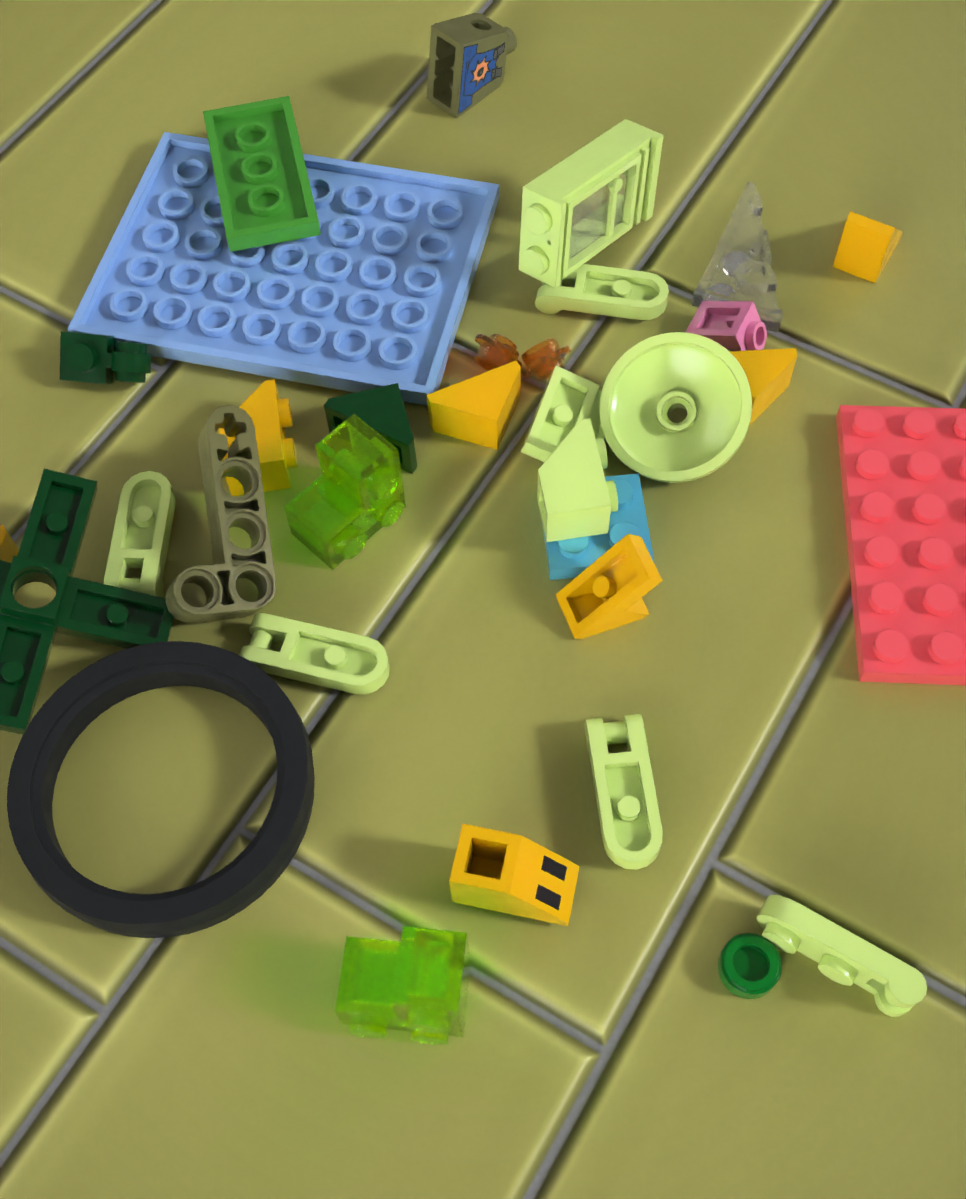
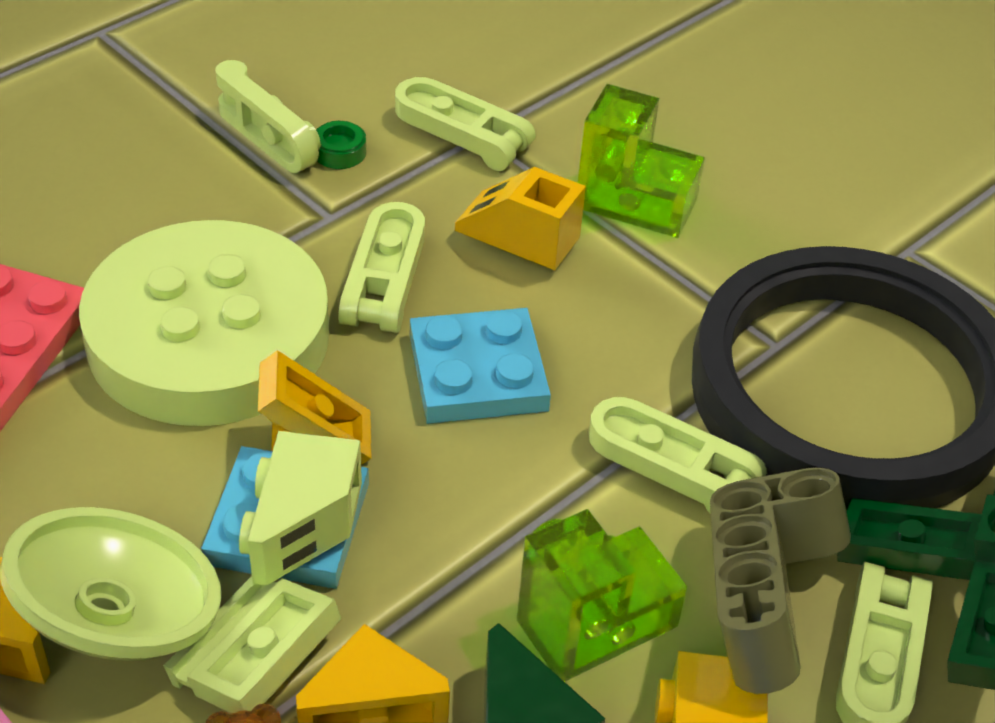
camera: 170 degrees left, 15 degrees down
none -> yellowish green brick [79,220,329,426]
none -> yellowish green plate [395,77,536,171]
none -> medium azure plate [409,308,551,424]

